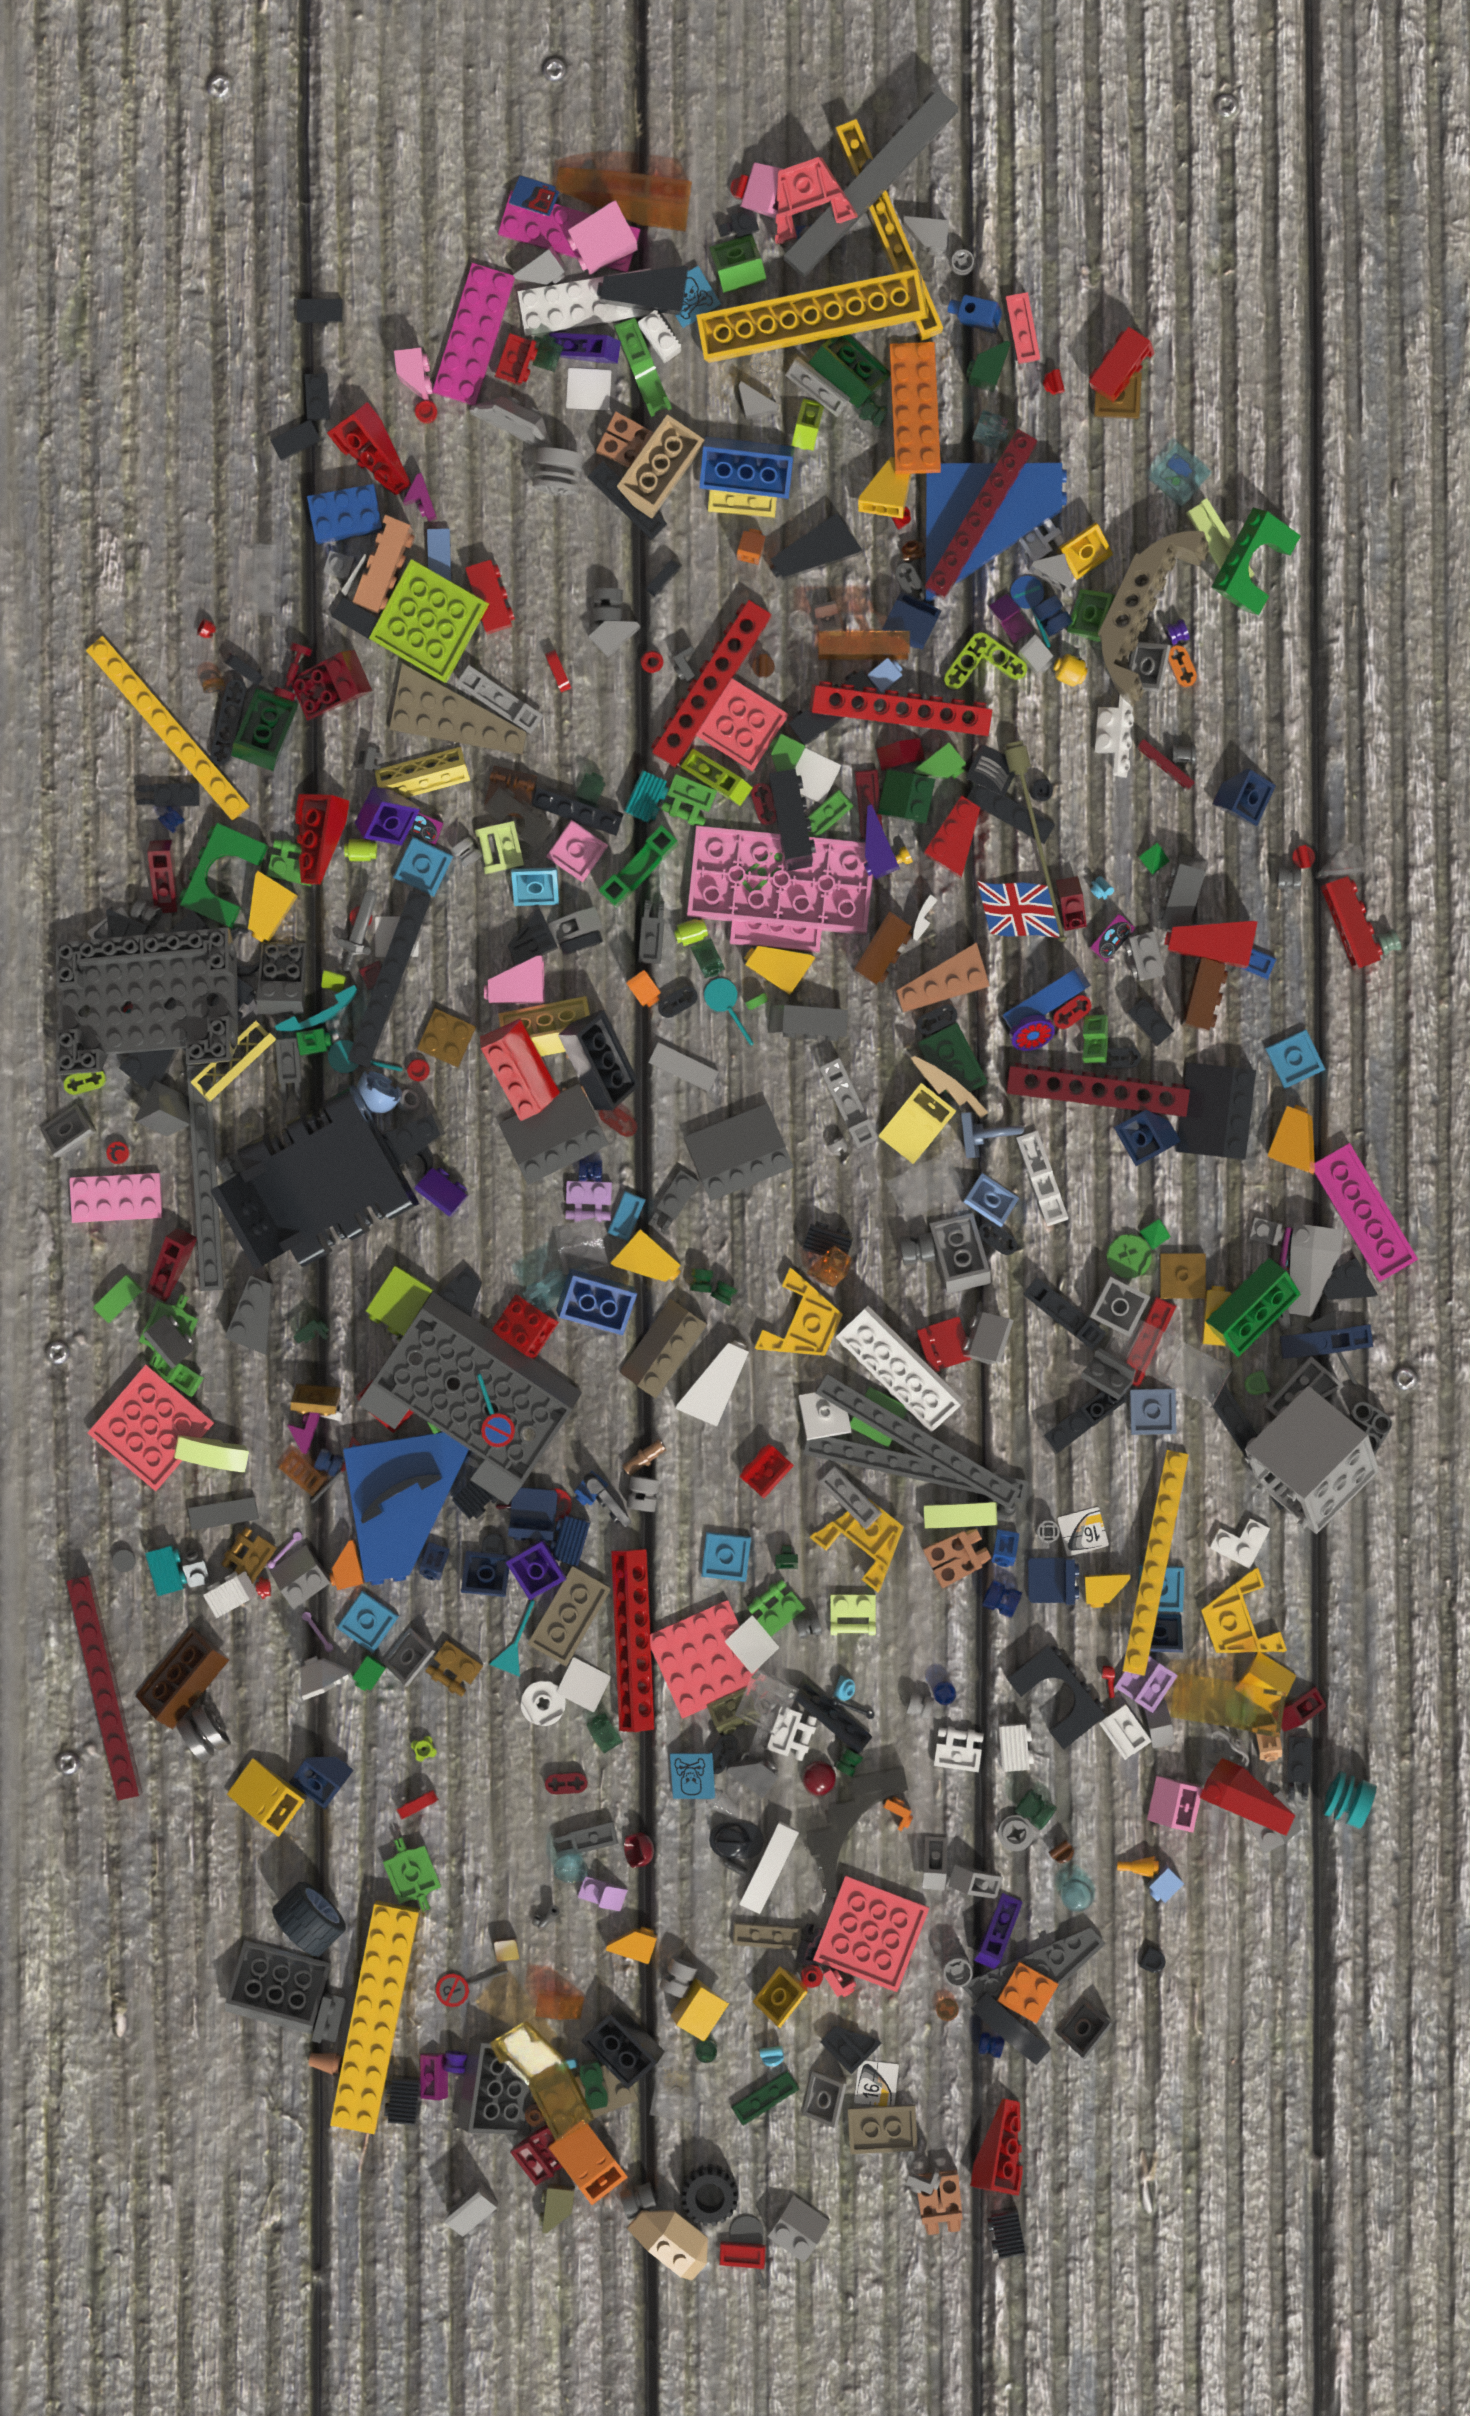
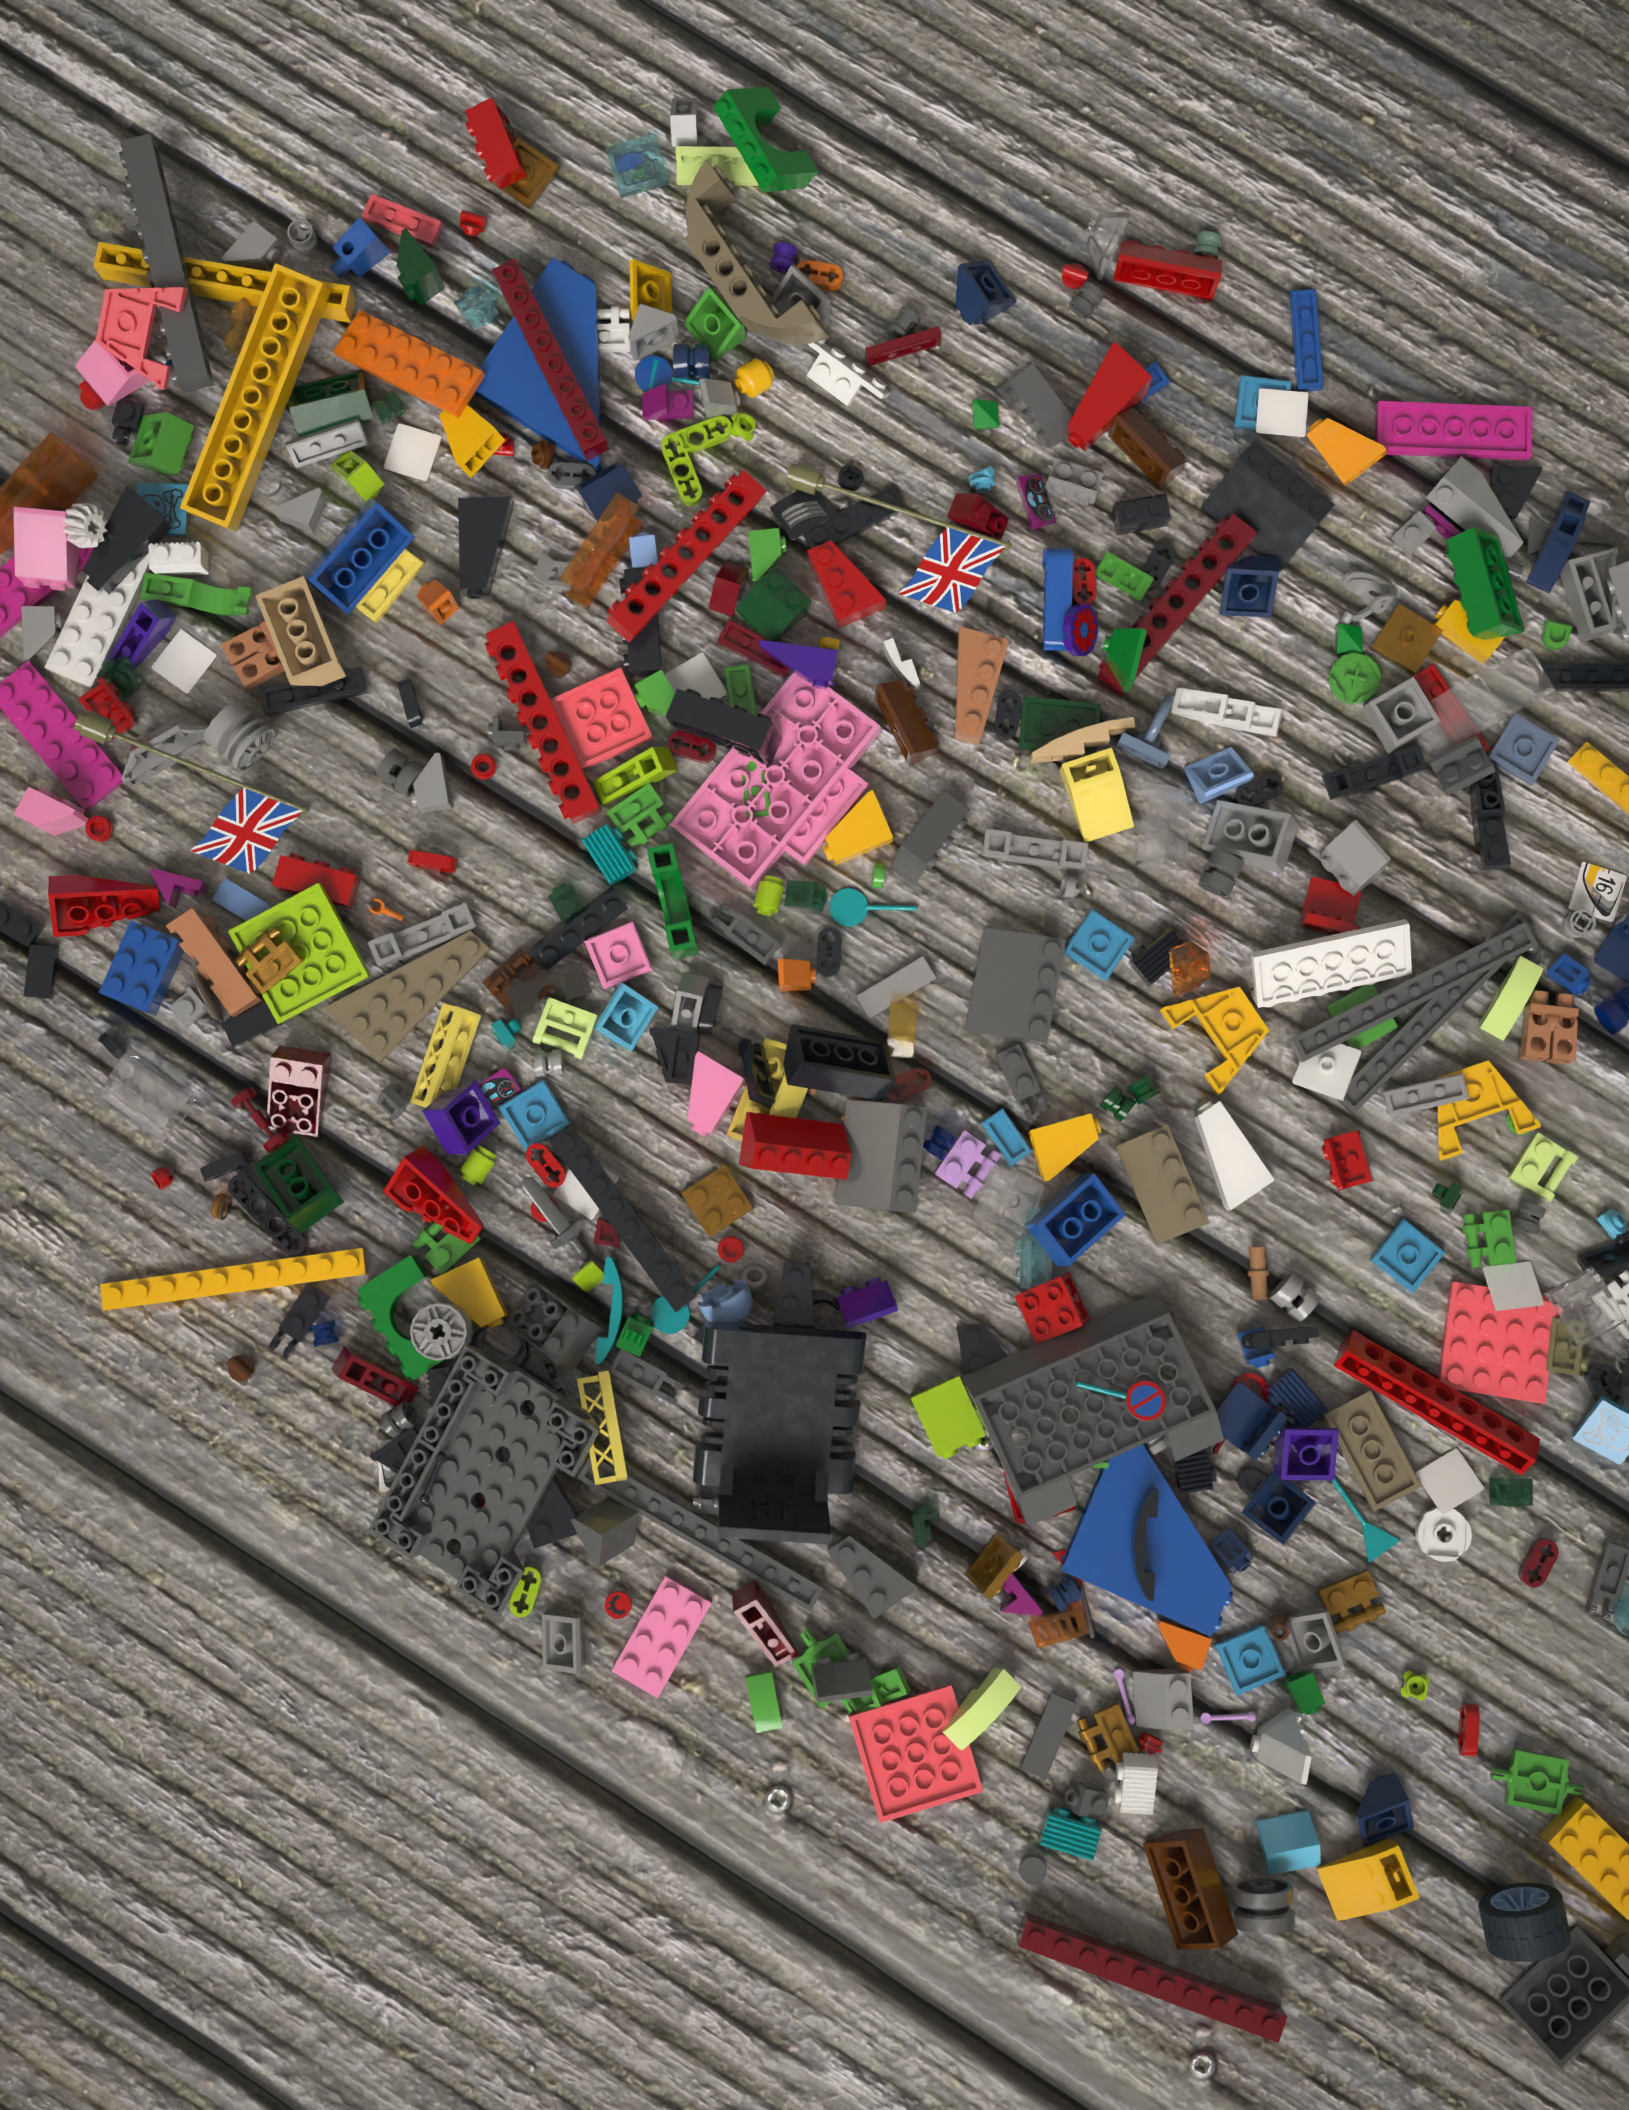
camera: 50 degrees left, 5 degrees down
none -> white gear [62,503,108,548]
none -> flag [73,710,309,874]
none -> black tile [98,1032,126,1059]
none -> clear yellow slope [223,297,254,359]
none -> reddish brown plate [226,1355,255,1382]
none -> pearl gold plate [235,926,304,994]
none -> orange hand [366,897,404,921]
none -> white sticker [384,423,441,481]
none -> light grey wheel [410,1303,474,1361]
none -> black hinge [419,1451,447,1504]
none -> teal tile [491,1019,522,1051]
none -> red beam [526,1142,566,1188]
none -> light grey slope [670,98,698,147]
none -> lime plate [730,412,756,441]
none -> black hinge [738,1038,776,1107]
none -> clear yellow slope [888,1002,917,1058]
none -> dark azure tile [1064,909,1135,982]
none -> green slope [1102,628,1147,692]
none -> medium azure slope [1255,1809,1321,1876]
none -> white sticker [1256,388,1308,437]
none -> reddish brown cone [1264,1614,1292,1641]
none -> blue tile [1289,289,1324,392]
none -> light grey helmet [1340,570,1398,625]

